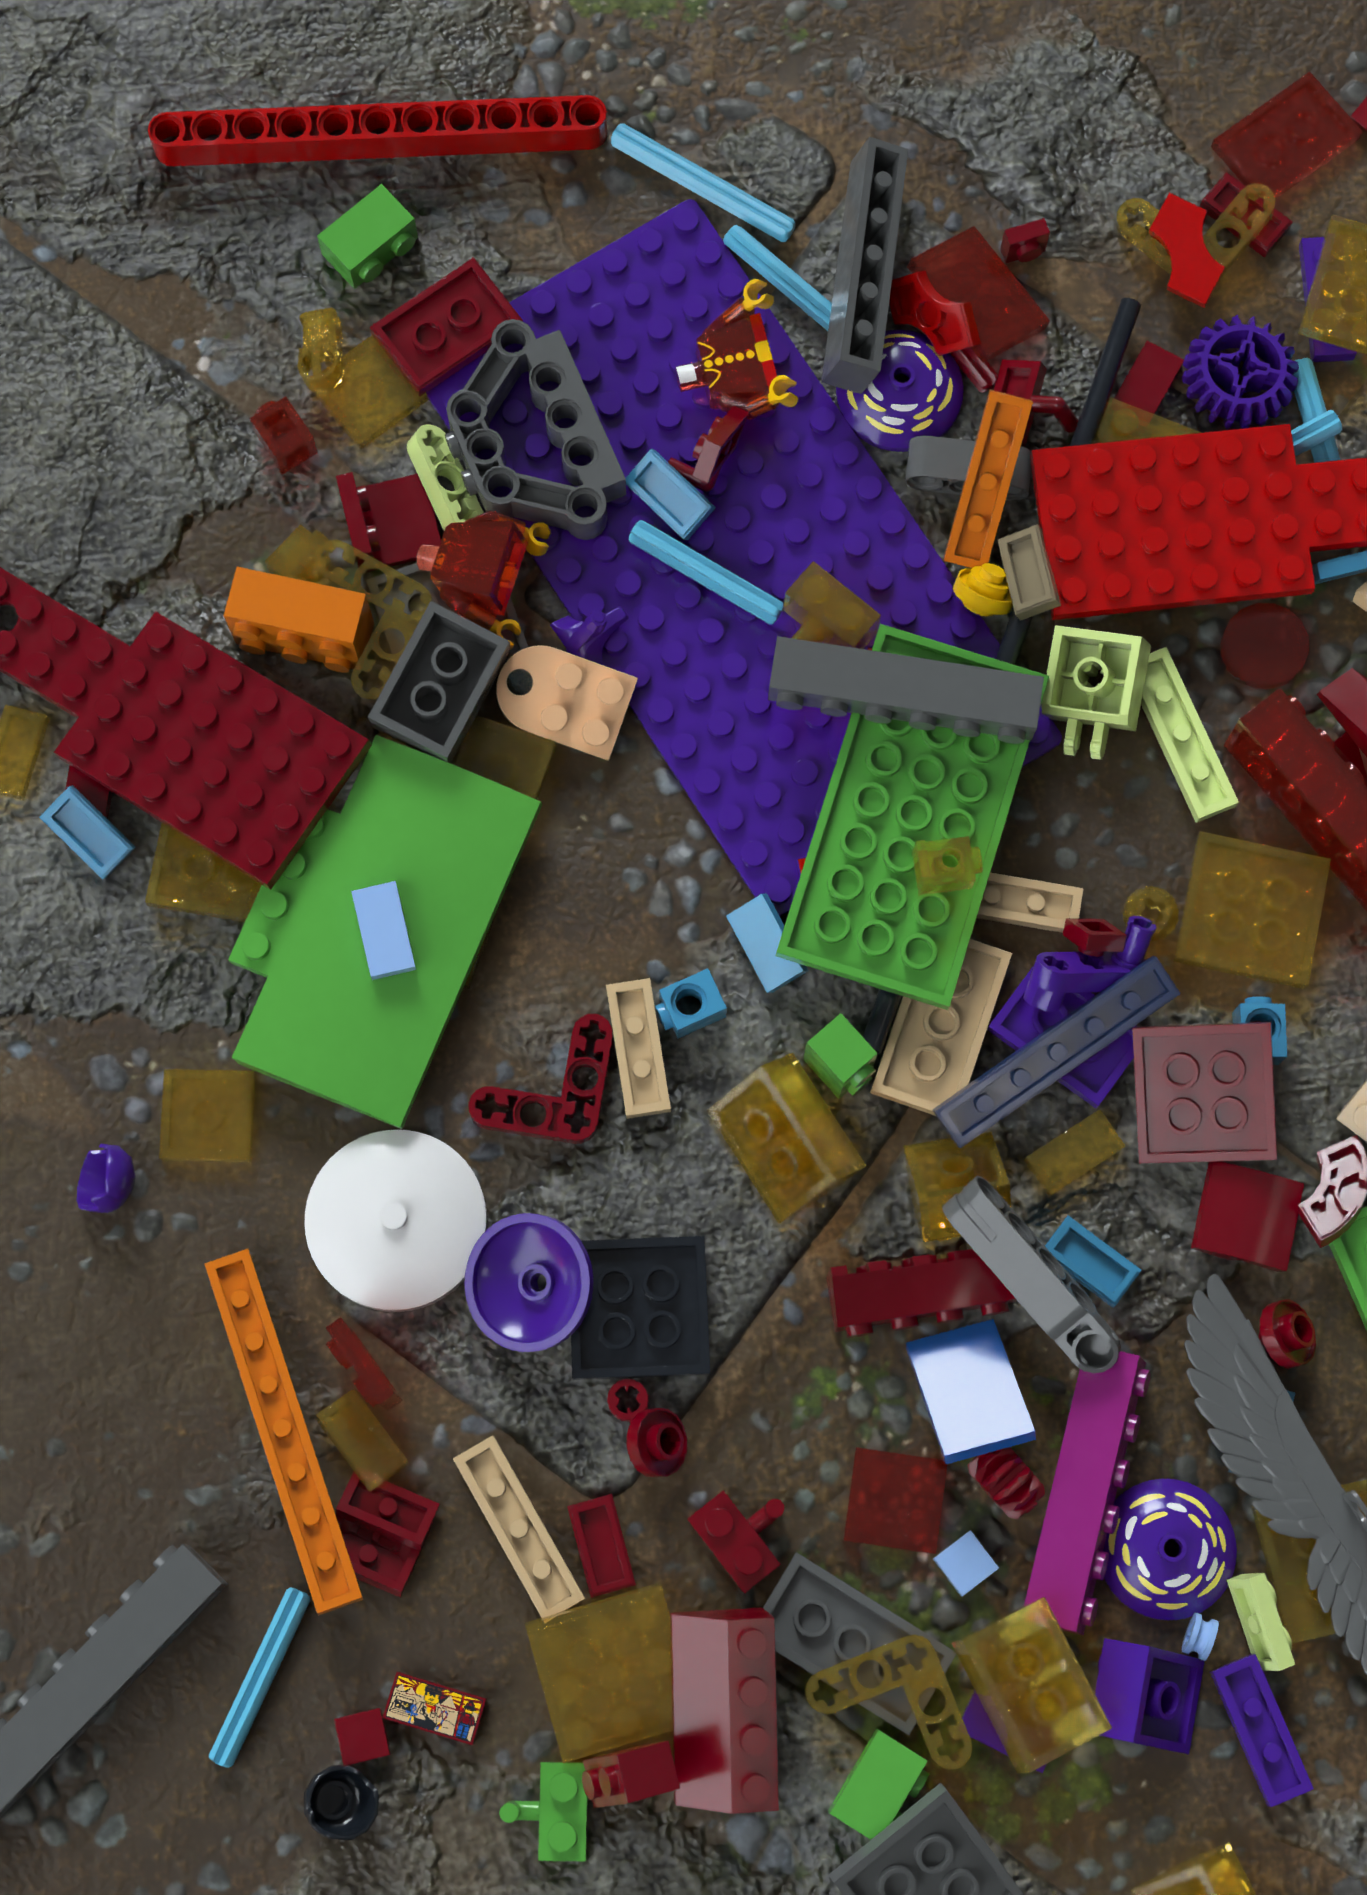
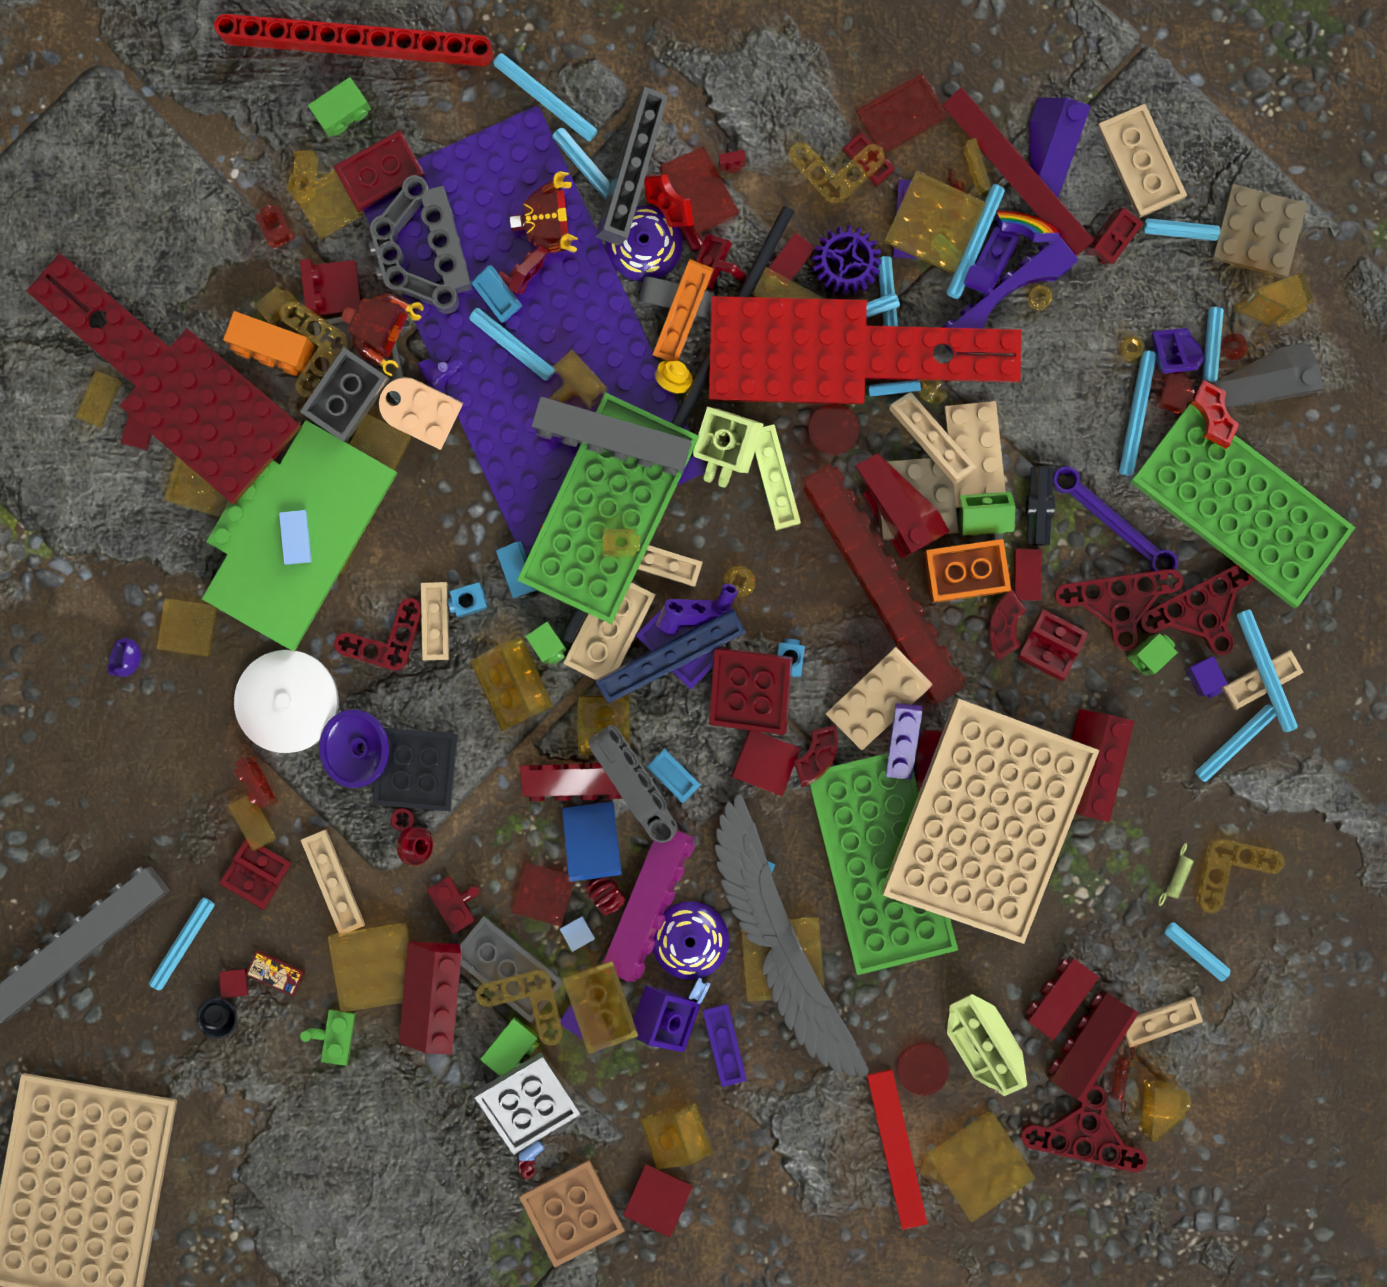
camera: 10 degrees right, 10 degrees up
dark azure tile [39,785,136,880] -> none
orange plate [204,1249,363,1616] -> none
yellowish green beam [407,424,485,543] -> none
dark red tile [567,1494,636,1598] -> none
dark red brick [582,1740,680,1808] -> none
dark tan tile [998,524,1061,621] -> none
clear yellow tile [1024,1109,1126,1197] -> none
dark red plate [1062,918,1127,957] -> none
red tile [1149,192,1225,308] -> none
clear yellow plate [1173,831,1331,989] -> none
yellowish green plate [1227,1573,1295,1671] -> none
dark red plate [1258,1299,1316,1369] -> none

